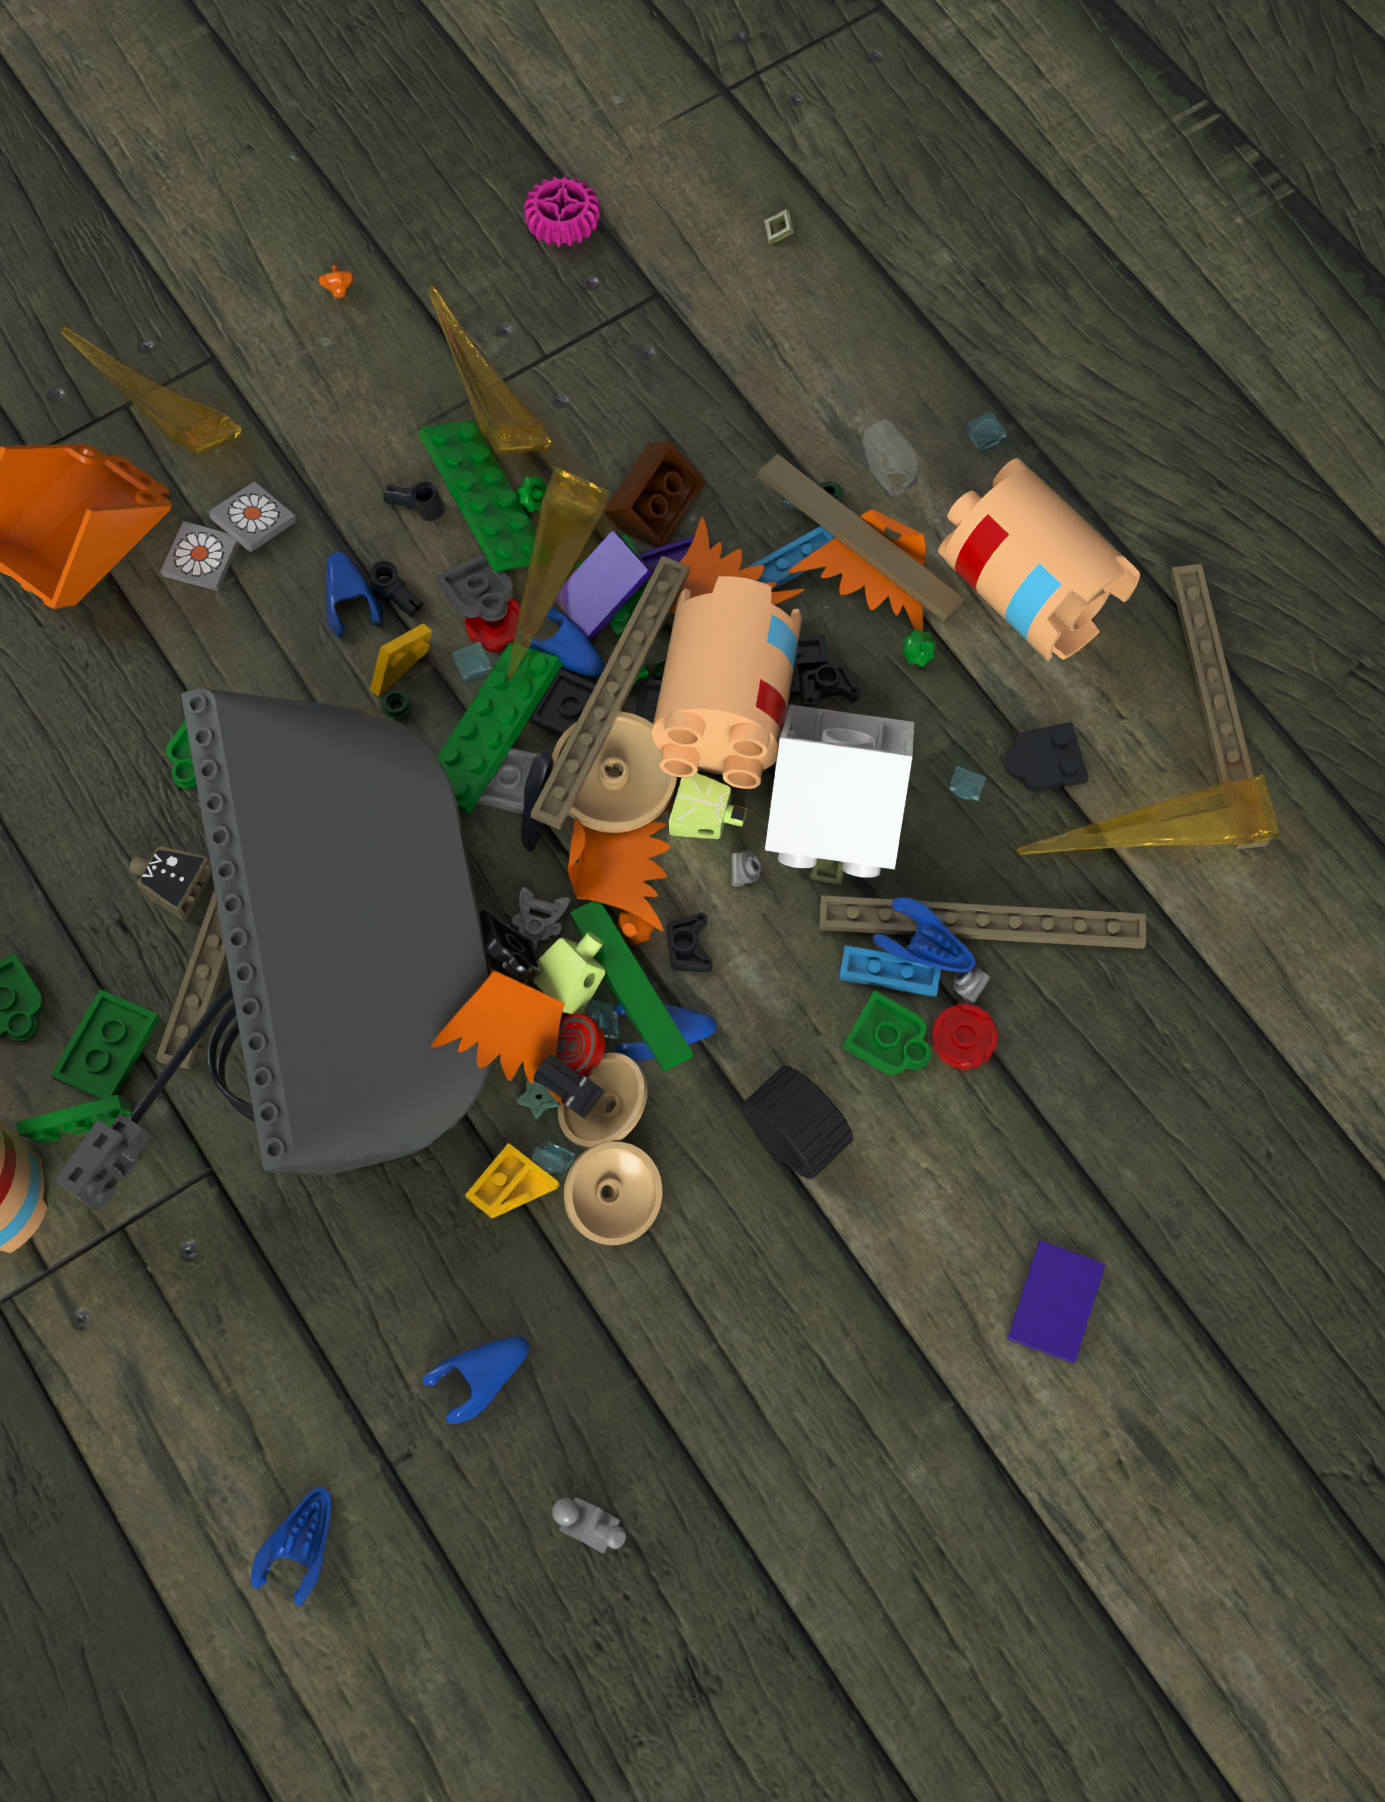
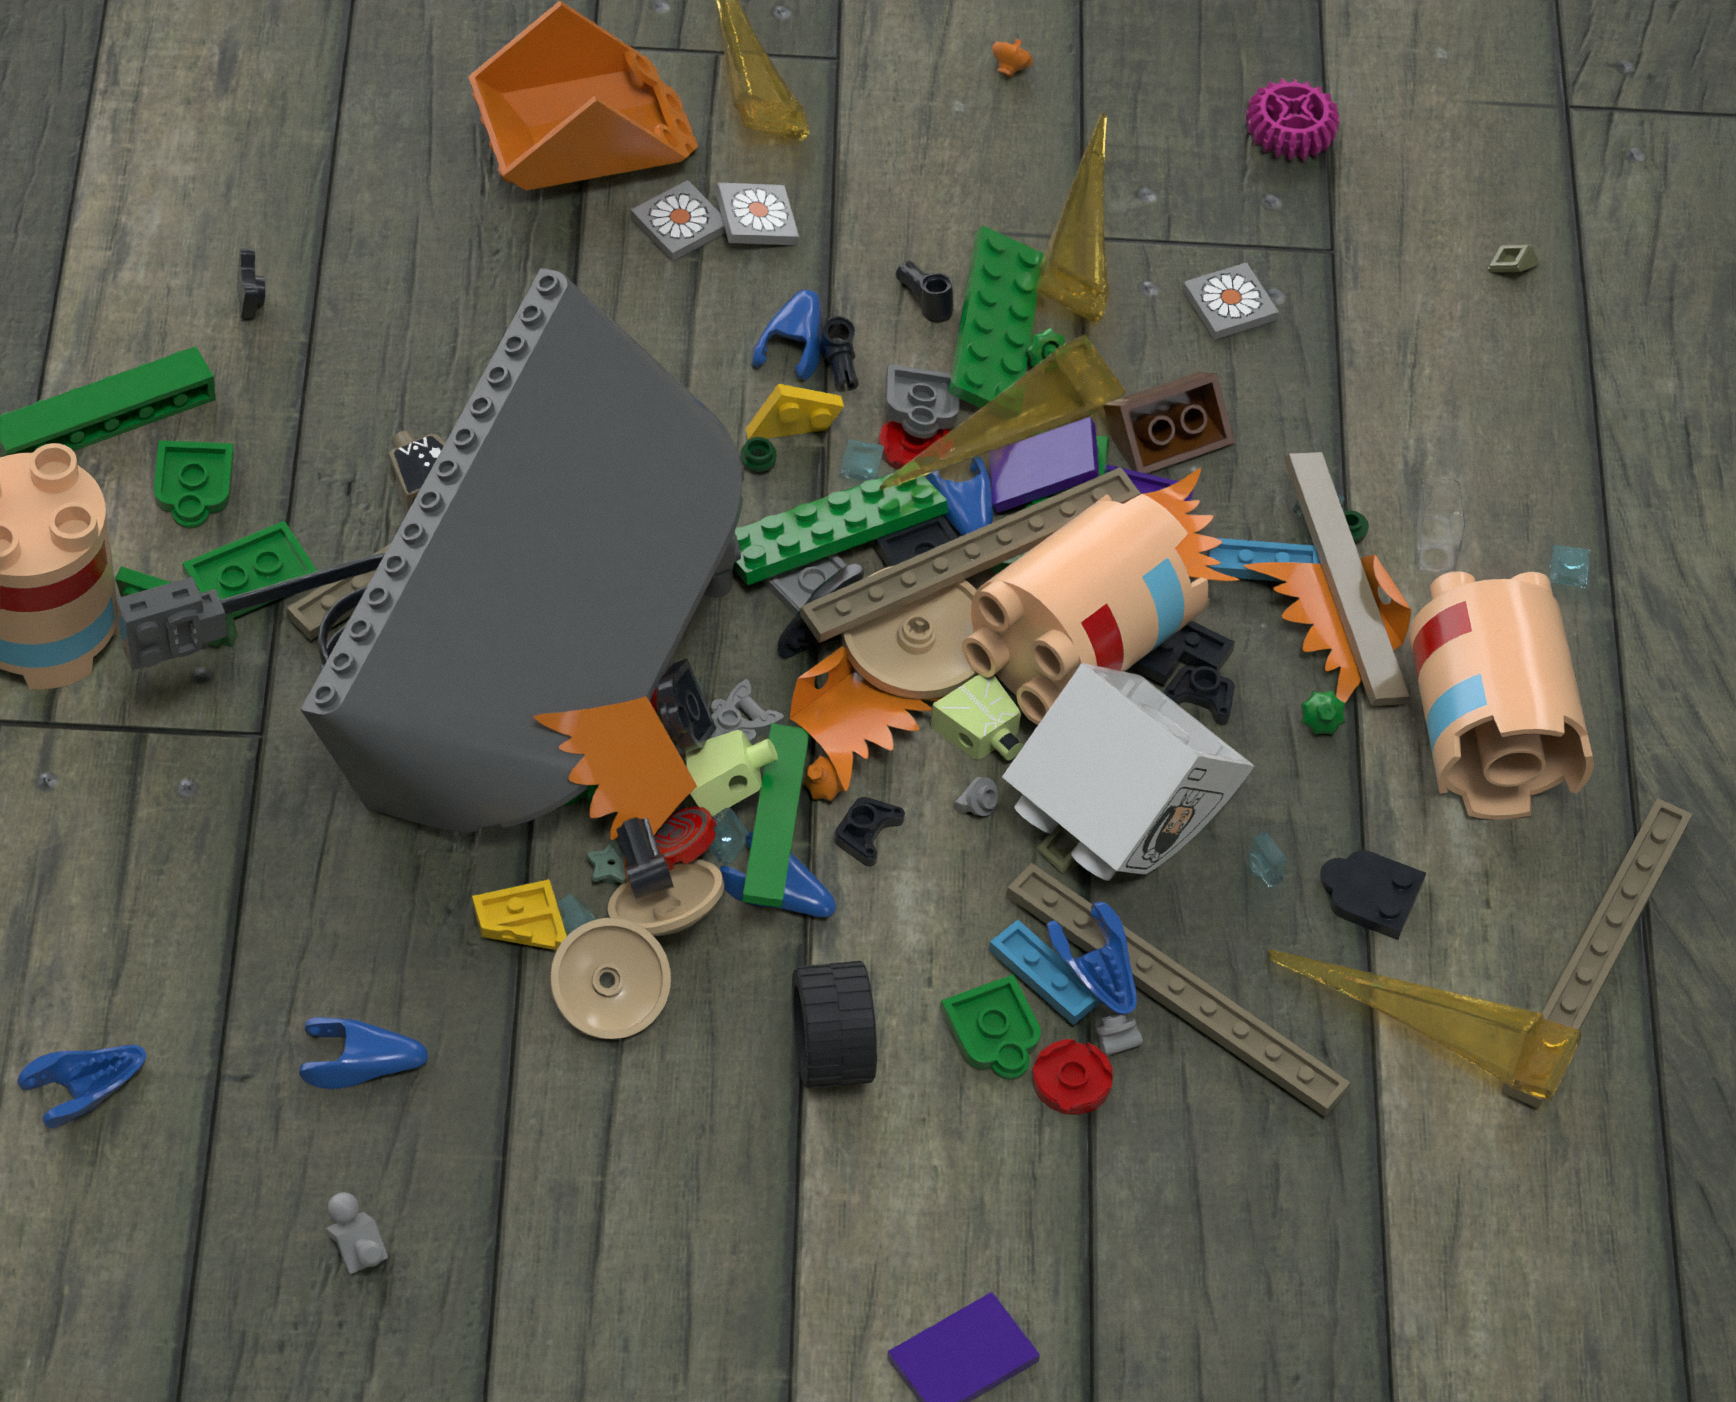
camera: 30 degrees right, 15 degrees down
none -> tile [1182,262,1279,340]

